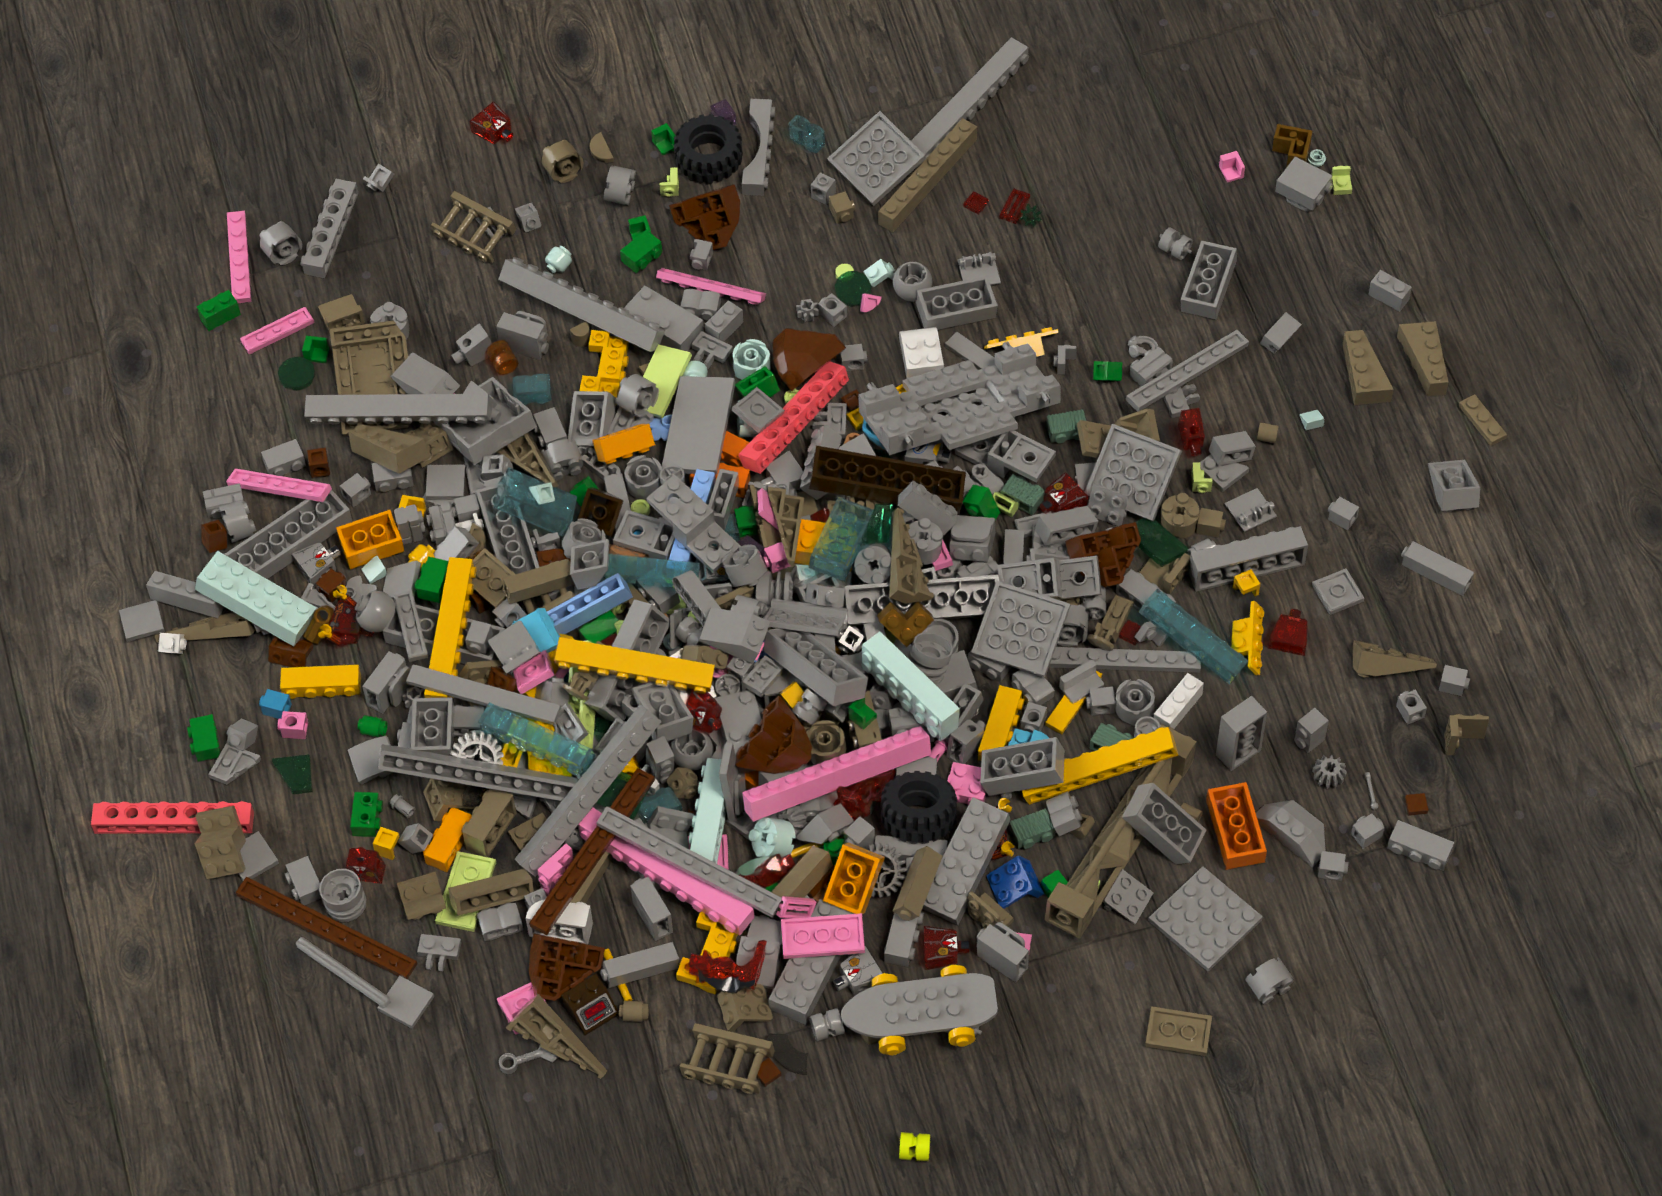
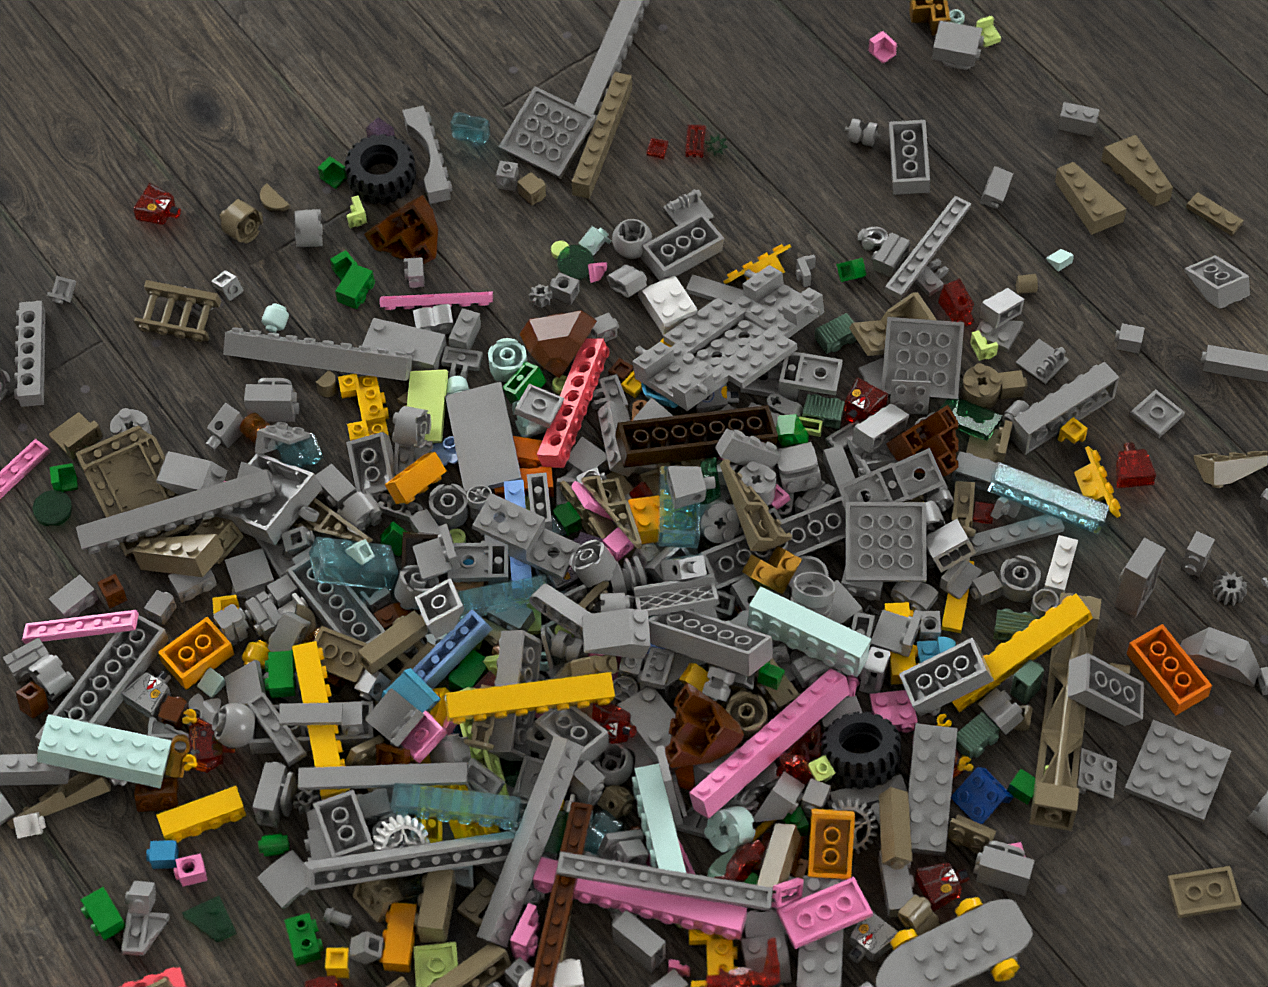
camera: 20 degrees left, 0 degrees up
none -> light grey bracket [255,422,310,454]
none -> light grey tile [279,703,343,726]
none -> light grey tile [298,506,319,522]
none -> light grey bracket [413,524,461,580]
none -> light grey brick [607,265,647,297]
none -> light grey brick [612,839,649,866]
none -> light grey torso [666,466,716,509]
none -> bright pink tile [668,959,690,976]
none -> yellowish green bracket [808,755,835,783]
none -> light grey bracket [870,610,923,657]
none -> dark tan brick [898,895,940,936]
none -> light grey brick [926,519,976,572]
none -> sand green brick [1010,659,1044,704]

